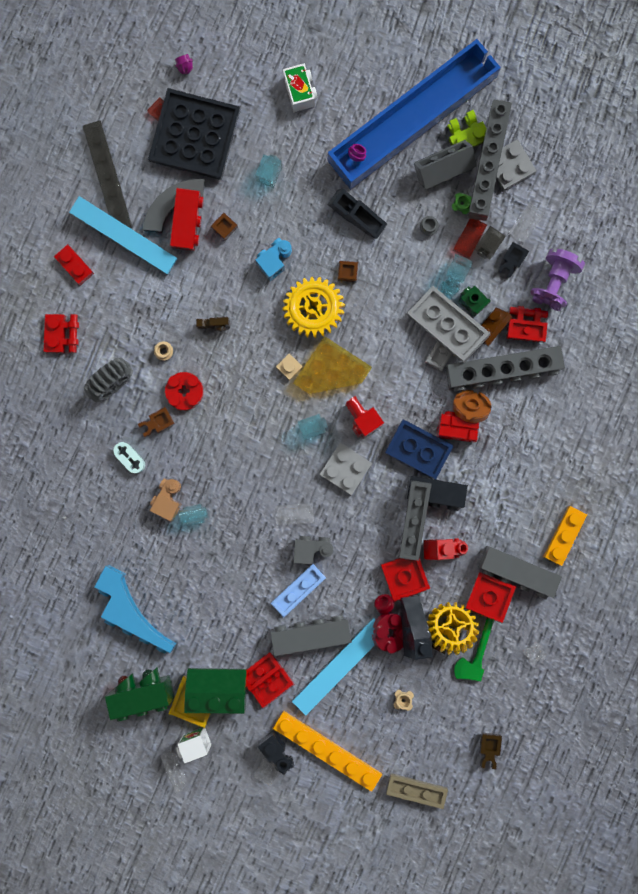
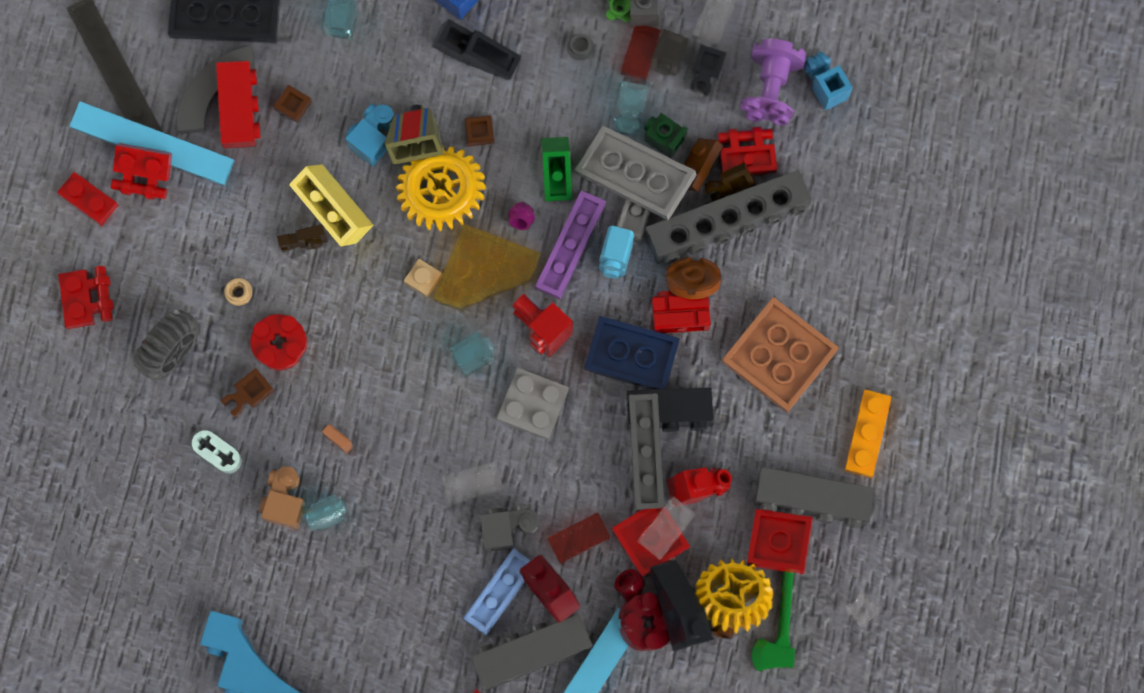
camera: 10 degrees left, 10 degrees down
none -> red plate [111,143,172,200]
none -> light yellow brick [289,164,374,246]
none -> nougat tile [322,424,353,454]
none -> olive torso [385,104,443,165]
none -> magenta plate [508,202,535,230]
none -> dark red brick [519,555,581,622]
none -> medium lavender plate [535,190,606,300]
none -> green slope [541,137,572,202]
none -> clear red tile [547,513,611,564]
none -> medium azure brick [599,226,634,279]
none -> clear plate [638,497,696,559]
none -> dark brown plate [704,162,757,202]
none -> nougat plate [721,297,839,413]
none -> dark azure brick [804,51,853,111]

